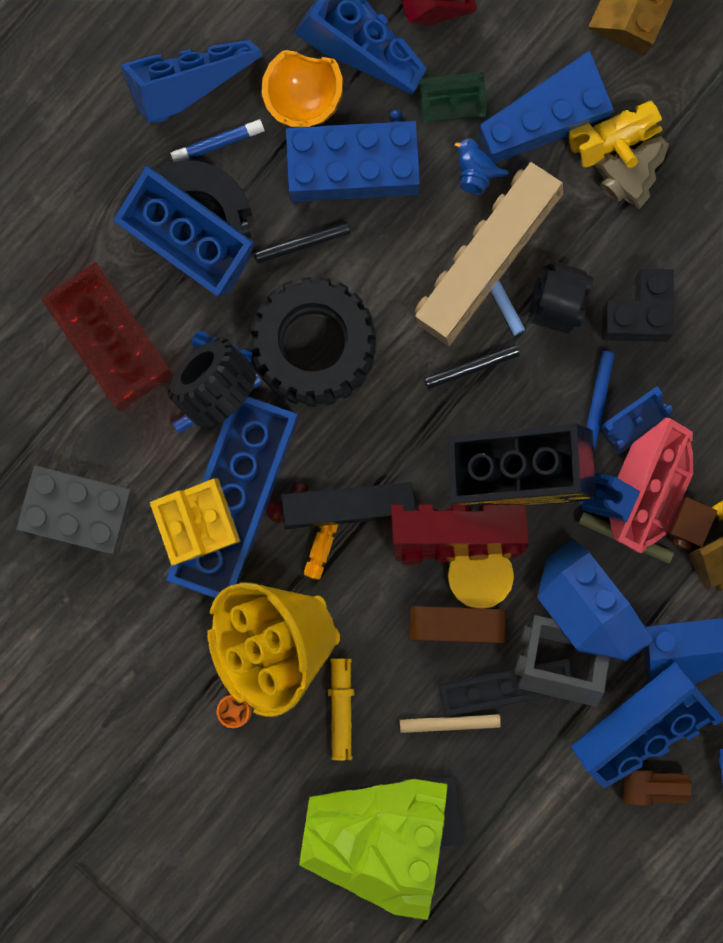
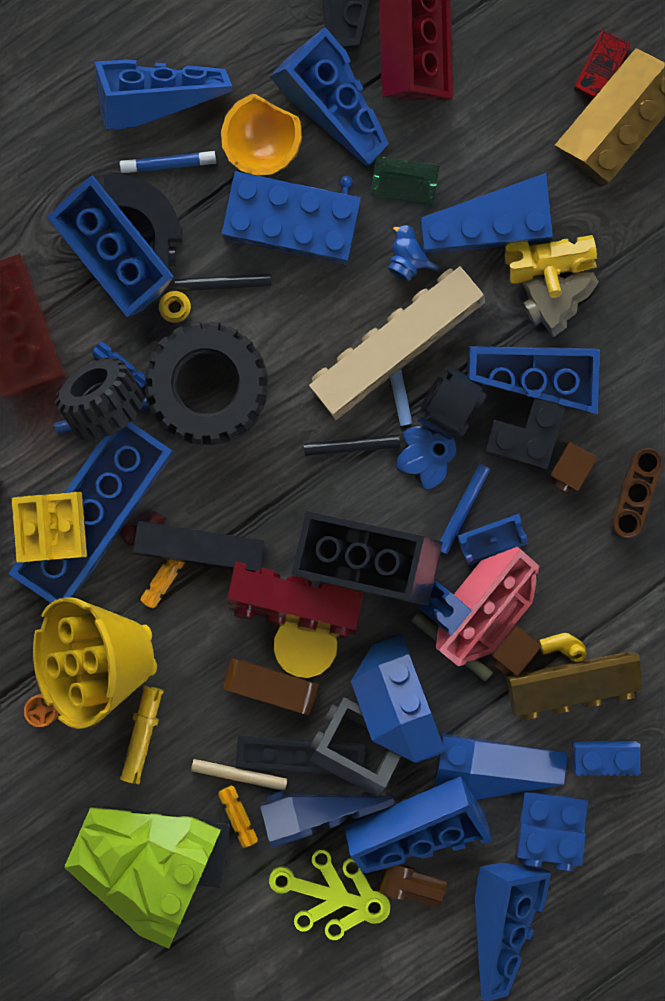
camera: 15 degrees right, 5 degrees up
none -> yellow plate [159,291,191,323]
none -> light orange axle [218,786,258,848]
none -> dark blue wedge [260,791,395,848]
none -> neon yellow plant [269,849,390,940]
none -> blue plate [396,426,457,489]
none -> blue wedge [467,346,600,414]
none -> reddish brown brick [548,442,597,494]

